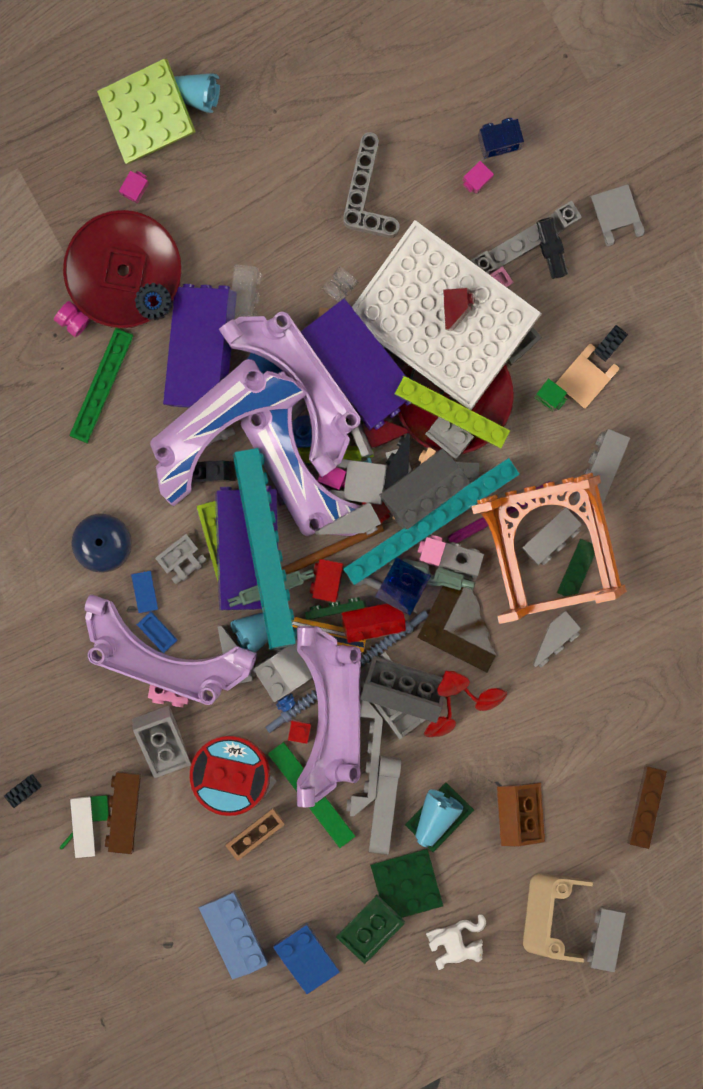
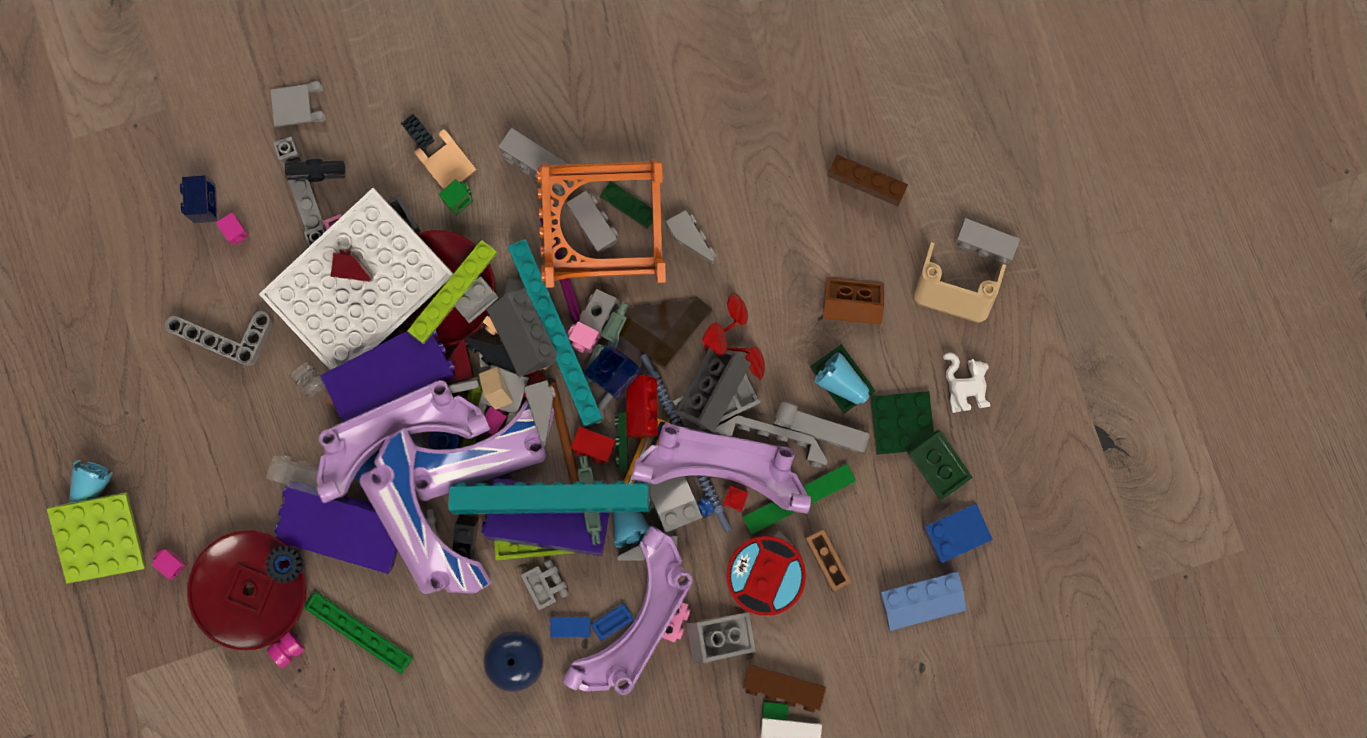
camera: 75 degrees left, 5 degrees down
none -> tan slope [479,366,514,410]

